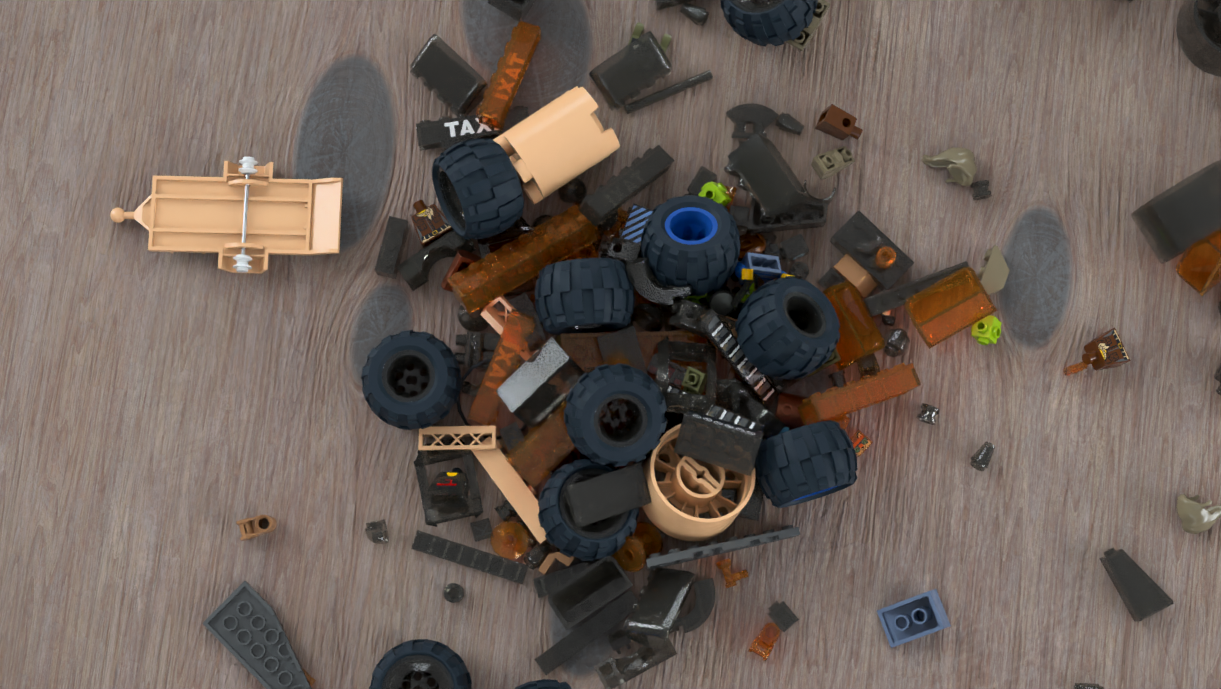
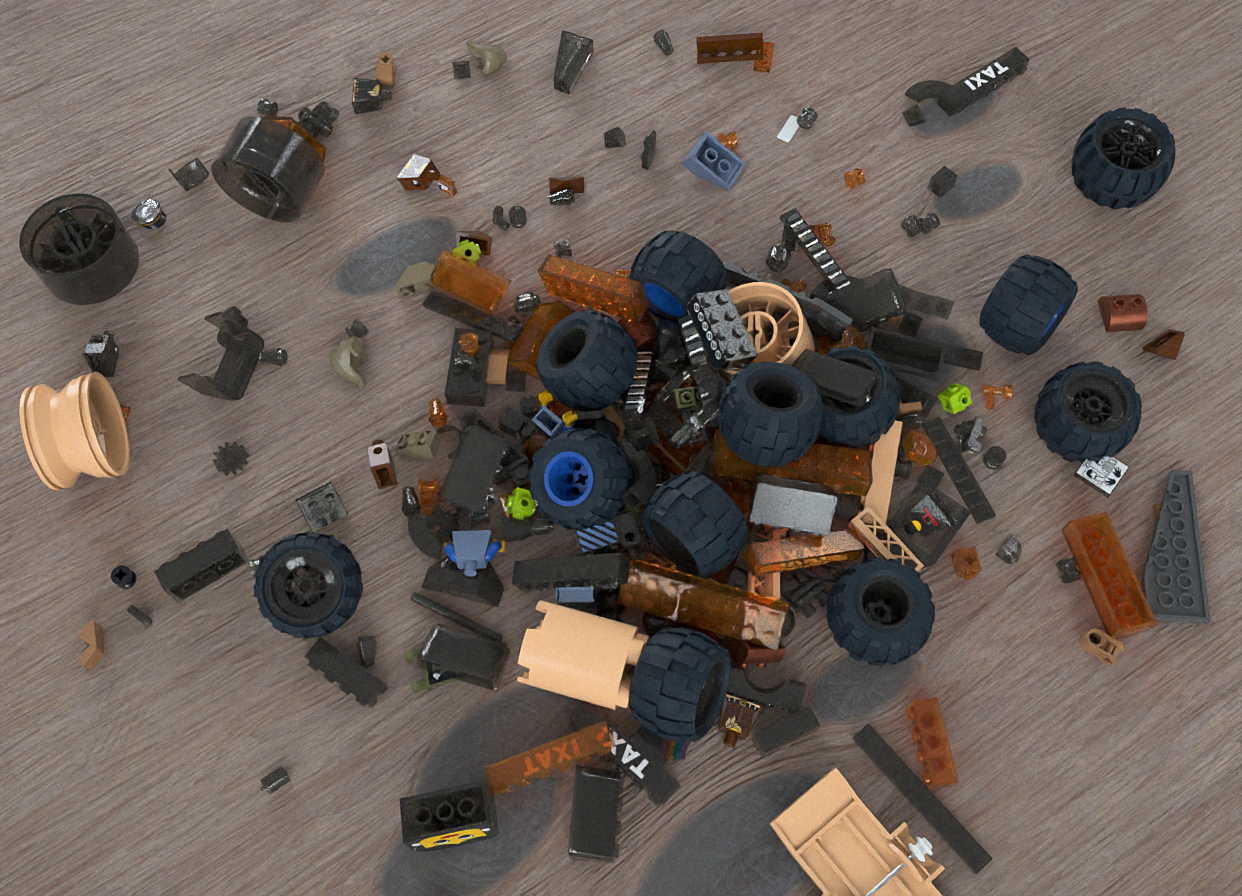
camera: 130 degrees left, 15 degrees down
none -> clear smoke windscreen [178,311,264,401]
none -> clear smoke gear [213,441,249,475]
none -> clear smoke wheel [223,306,248,332]
none -> clear smoke cone [258,348,288,366]
none -> clear smoke tile [295,481,348,533]
none -> clear orange piece [418,478,440,517]
none -> clear smoke wedge [422,555,504,607]
none -> clear orange cone [429,398,448,427]
none -> sand blue torso [444,530,505,577]
none -> clear smoke slope [452,61,471,79]
none -> reddish brown slope [455,231,492,255]
none -> clear smoke arm [492,206,510,231]
none -> clear smoke wheel [509,206,527,229]
none -> reddish brown slope [549,177,584,194]
none -> sand blue piece [555,587,595,608]
none -> clear smoke slope [604,127,626,148]
none -> clear smoke slope [640,130,656,170]
none -> clear orange wheel [718,131,738,149]
none -> clear smoke head [765,244,791,272]
none -> tile [780,208,855,298]
none -> clear smoke plate [852,723,993,874]
none -> clear orange brick [907,697,959,790]
none -> lime brick [938,383,973,414]
none -> clear orange brick [951,547,981,580]
none -> clear smoke hips [954,416,987,454]
none -> clear orange piece [982,384,1012,409]
none -> clear smoke wheel [1056,557,1082,584]
none -> clear orange brick [1062,512,1157,640]
none -> tile [1073,456,1130,498]

